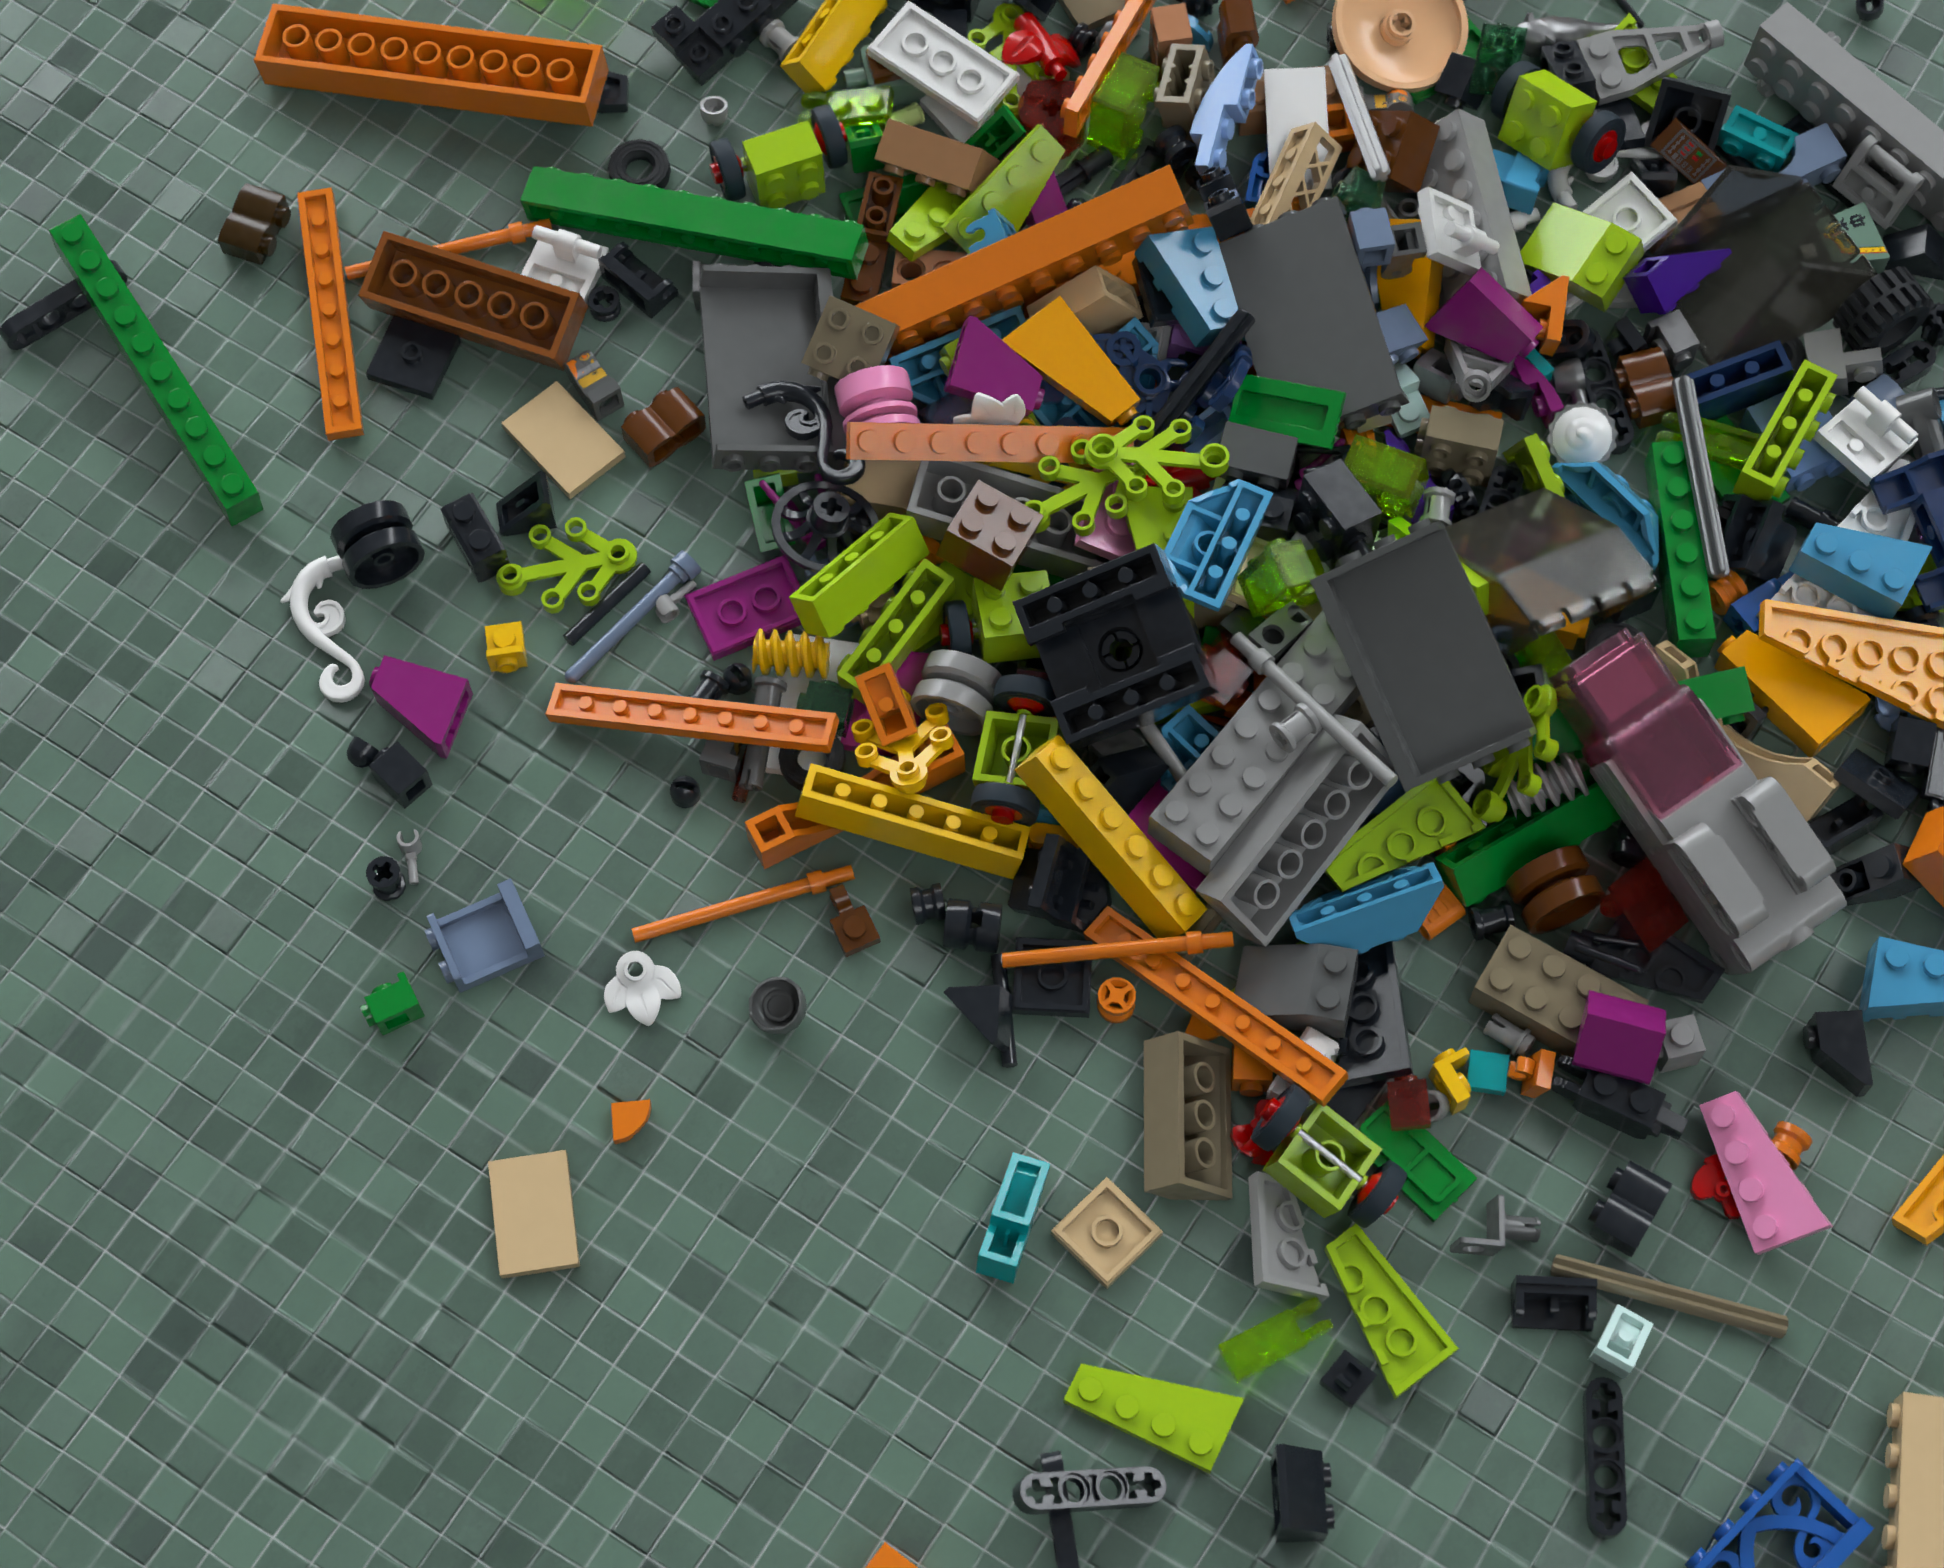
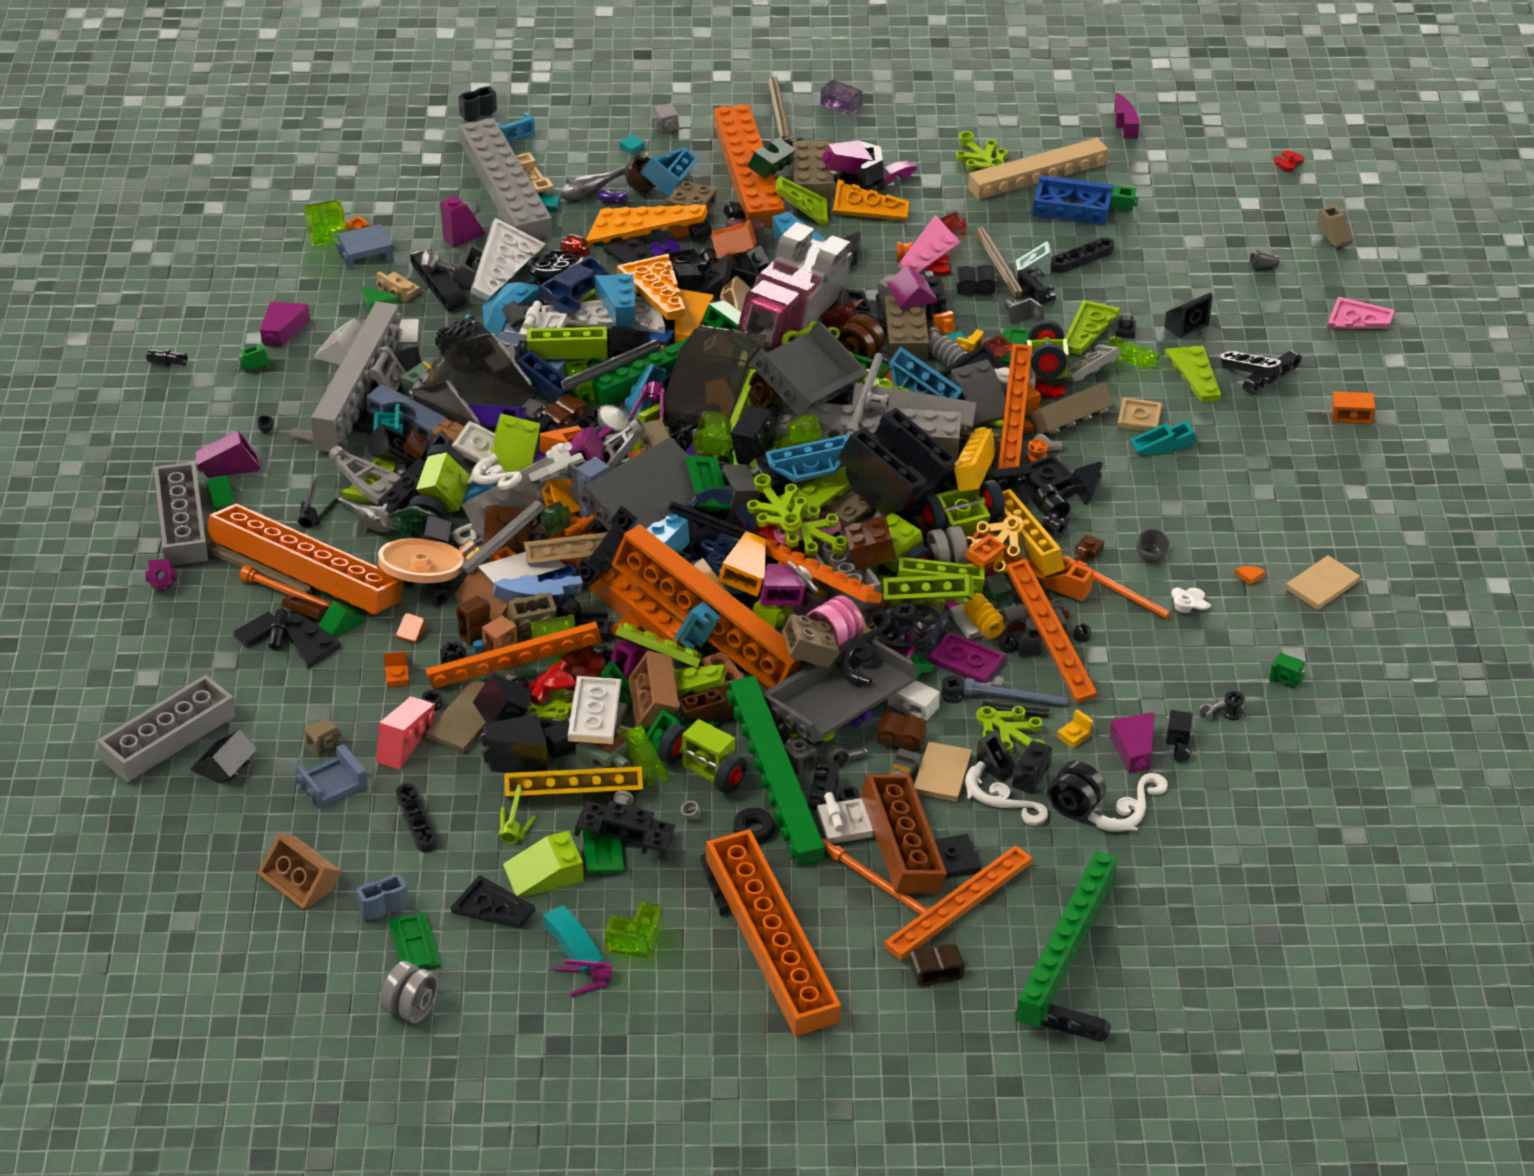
camera: 125 degrees left, 25 degrees down
sand blue panel [424,878,545,993] -> none
orange bar [1002,930,1234,968] -> none
none -> white plant [468,453,522,491]
none -> magenta plant [628,381,666,422]
none -> flat silver bar [825,745,868,770]
none -> white brick [888,681,940,721]
none -> light grey piece [928,335,969,367]
none -> clear red bracket [940,211,967,236]
none -> black wheel [941,676,964,703]
none -> white plant [965,761,1048,826]
none -> light grey arm [1034,433,1063,452]

